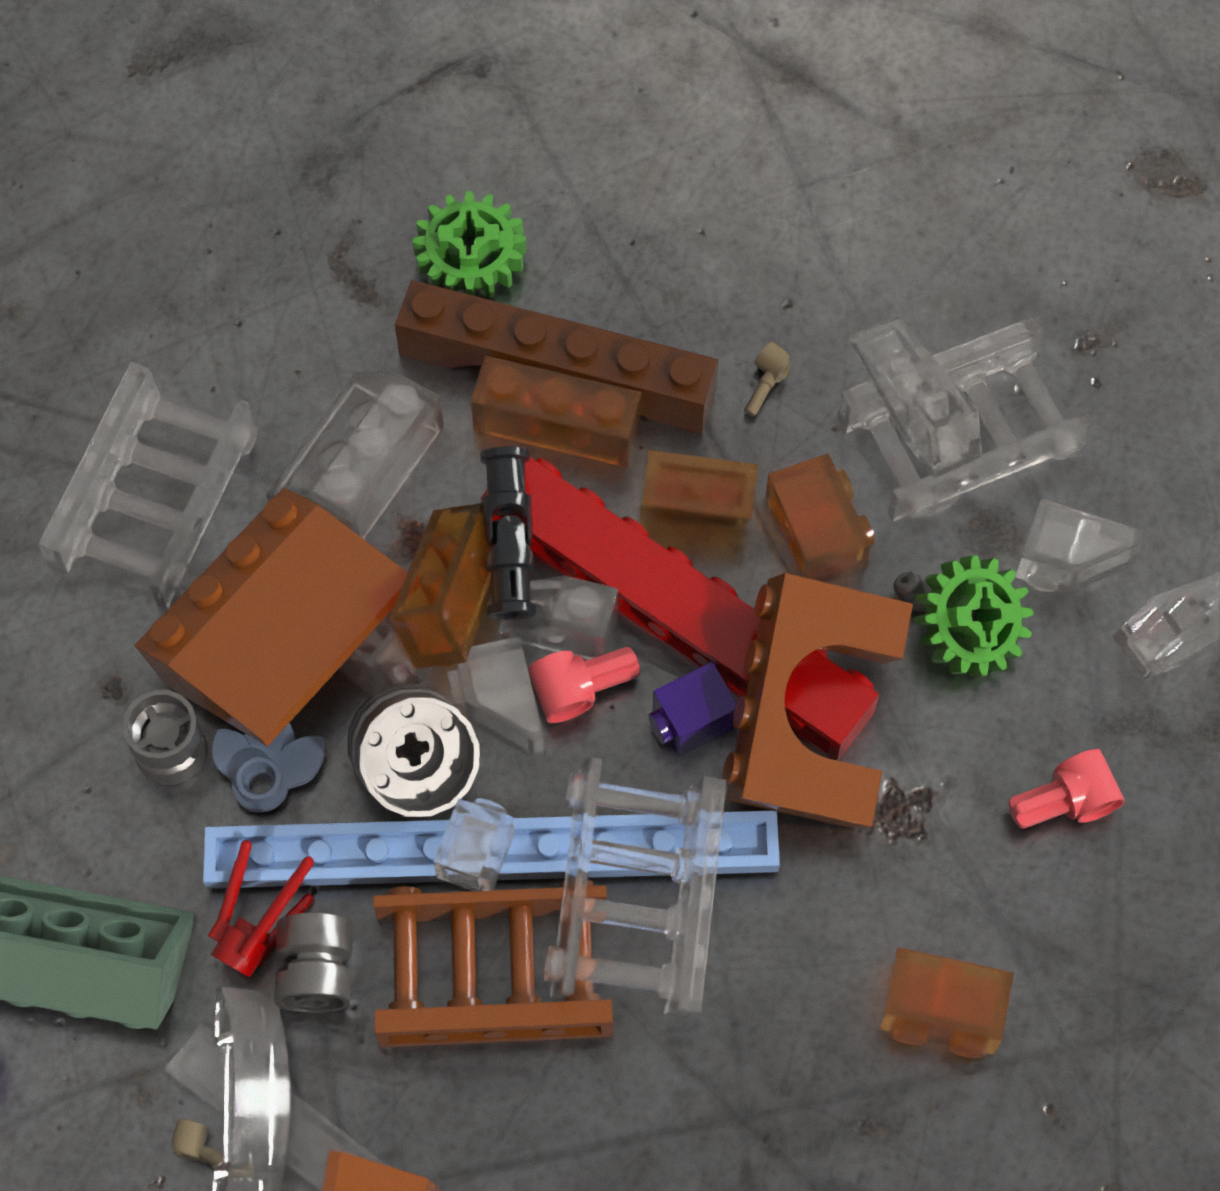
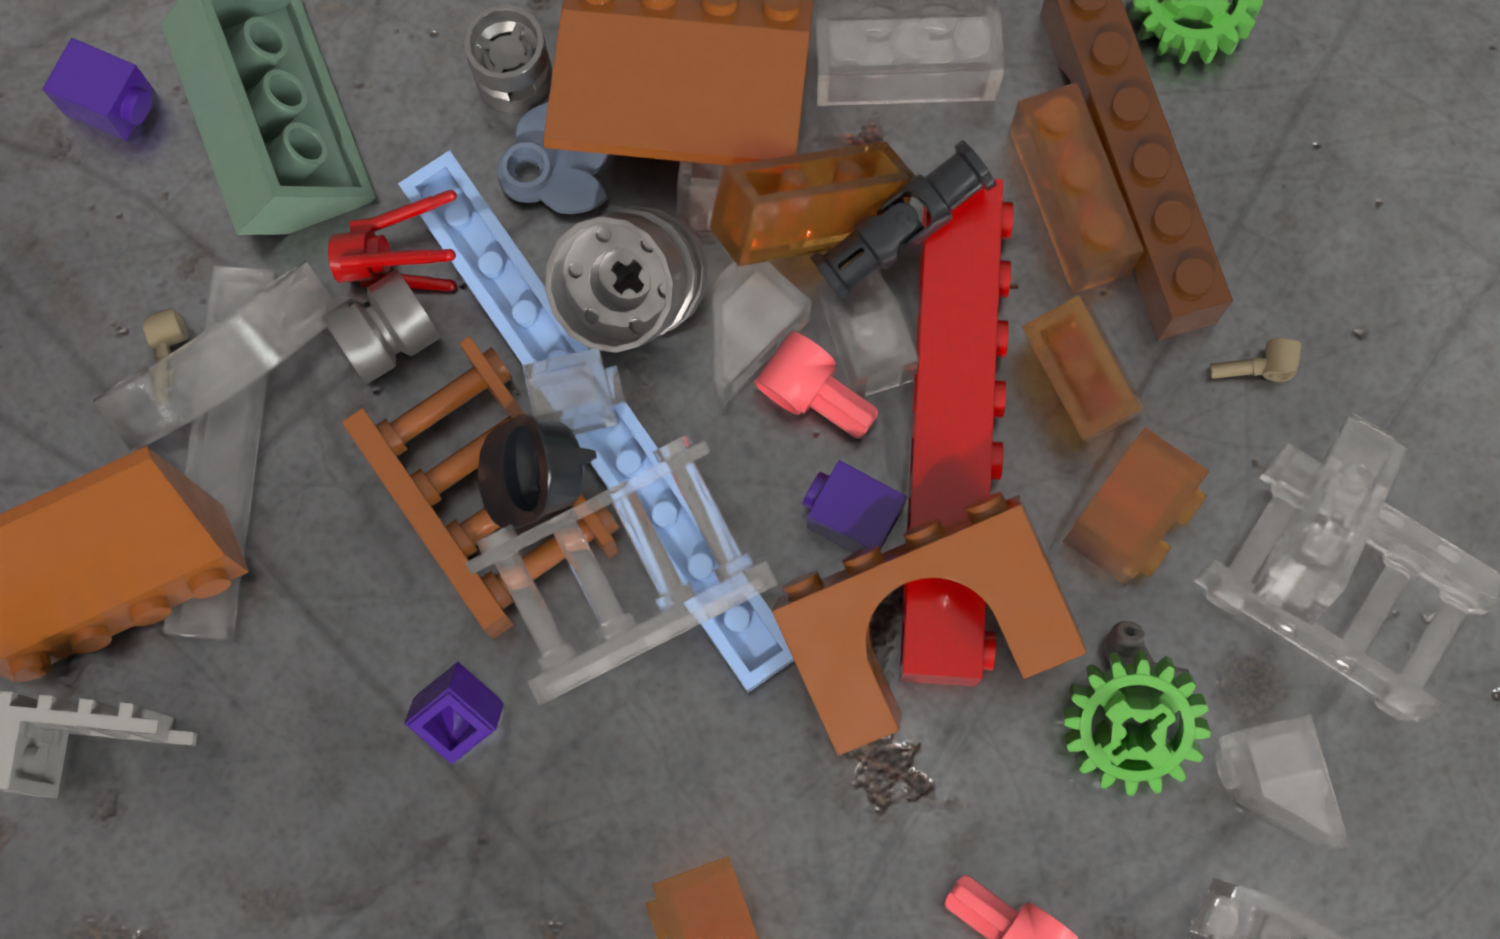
camera: 60 degrees right, 10 degrees up
none -> dark purple slope [404,662,503,765]
none -> black piece [478,413,597,530]

